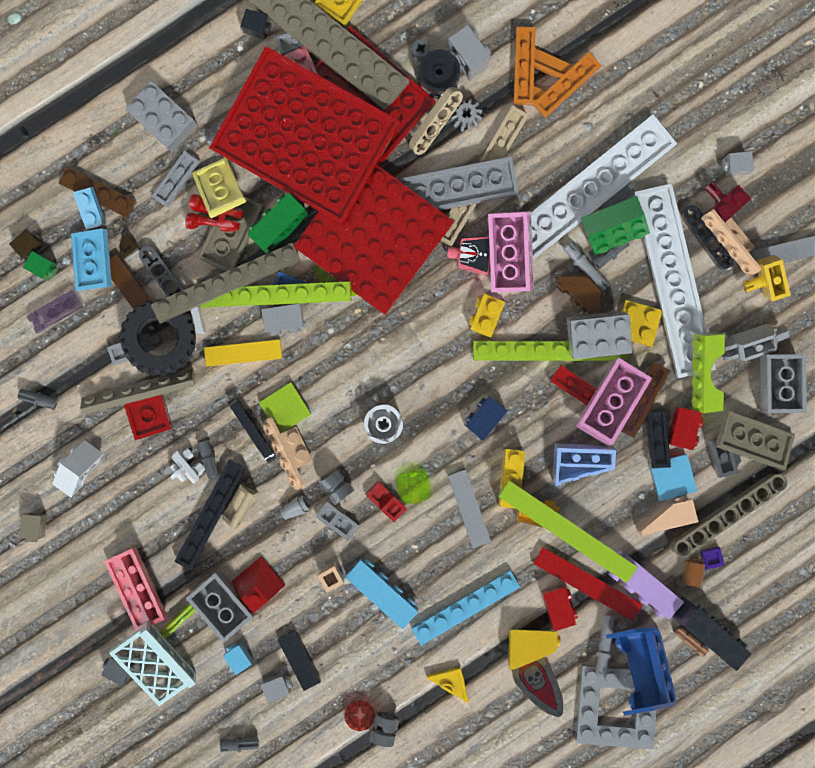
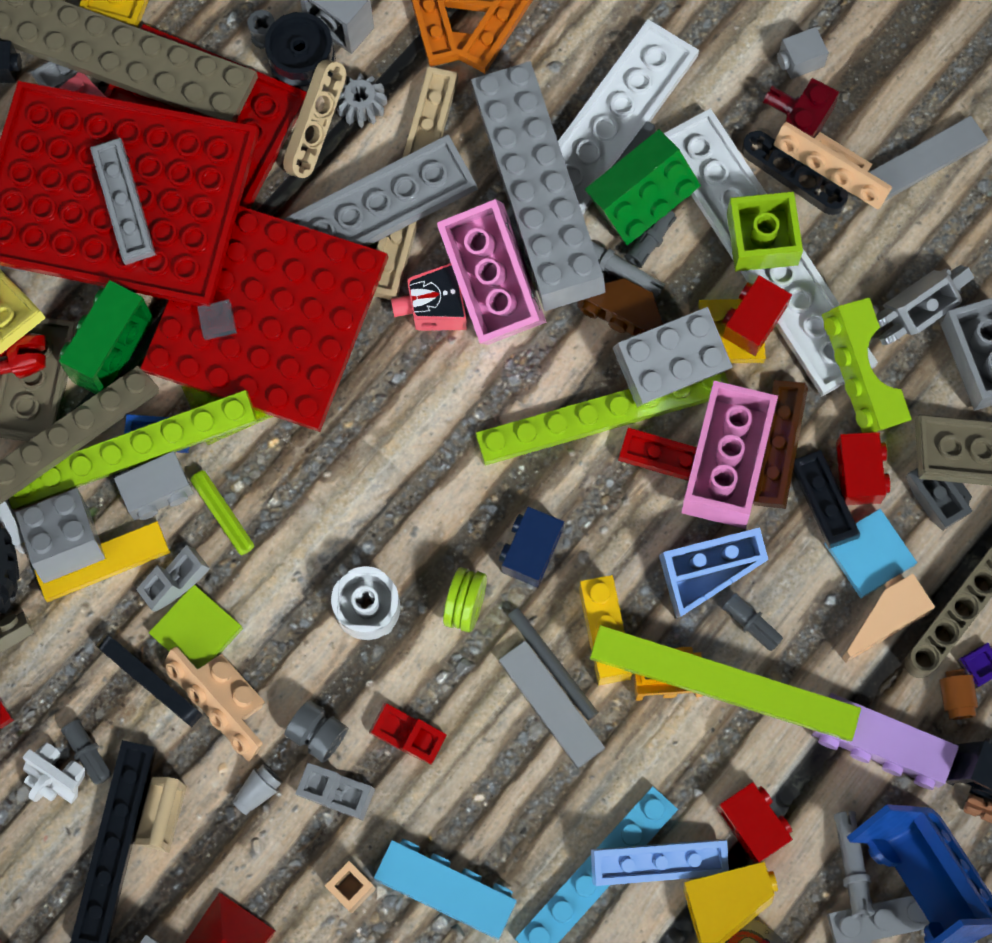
camera: 15 degrees left, 15 degrees down
clear neon green piece [397,470,431,504] -> none
yellow bracket [468,293,505,338] -> none
red tile [533,547,643,621] -> none
yellow brick [742,255,791,302] -> none
none -> light grey brick [15,488,106,583]
none -> light grey tile [90,138,156,265]
none -> light grey slope [136,545,210,612]
none -> lime axle [190,470,254,555]
none -> clear light blue tile [198,300,237,340]
none -> lime head [443,567,487,633]
none -> light grey brick [471,61,606,311]
none -> dark grey bar [508,608,599,721]
none -> light blue plate [591,839,729,886]
none -> red brick [722,275,792,357]
none -> dark grey axle [722,593,783,651]
none -> lime brick [727,192,803,272]

